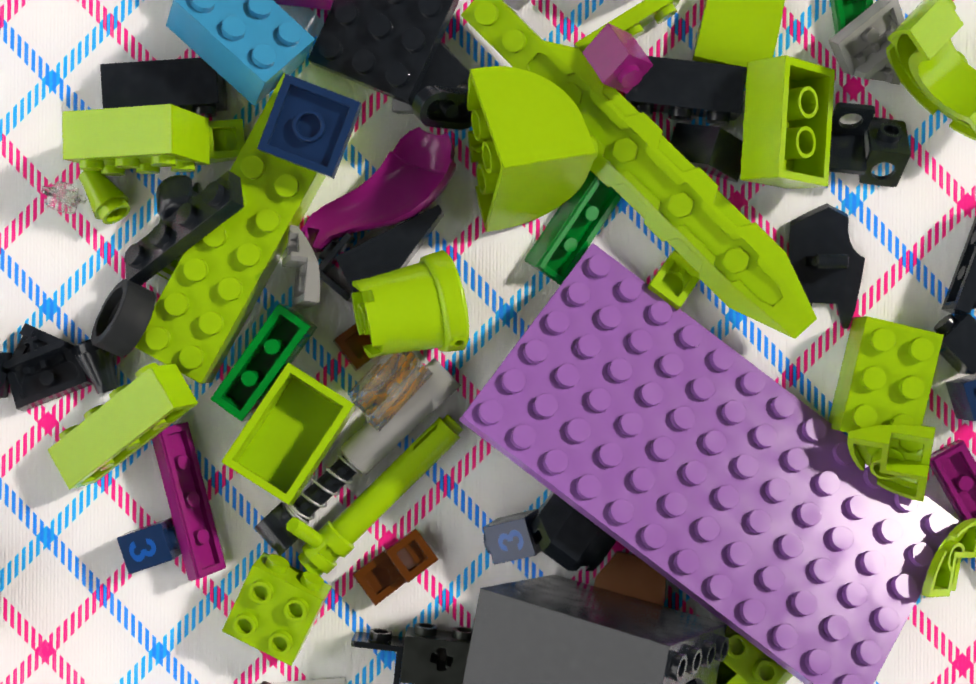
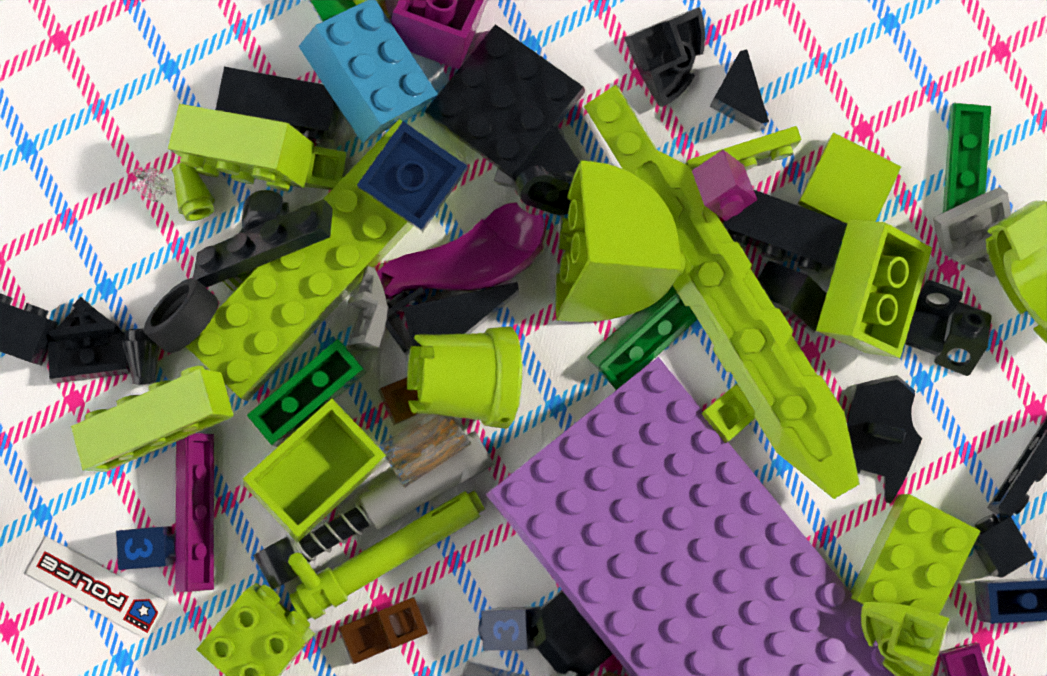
camera: 10 degrees right, 5 degrees down
none -> white sticker [25,536,168,640]

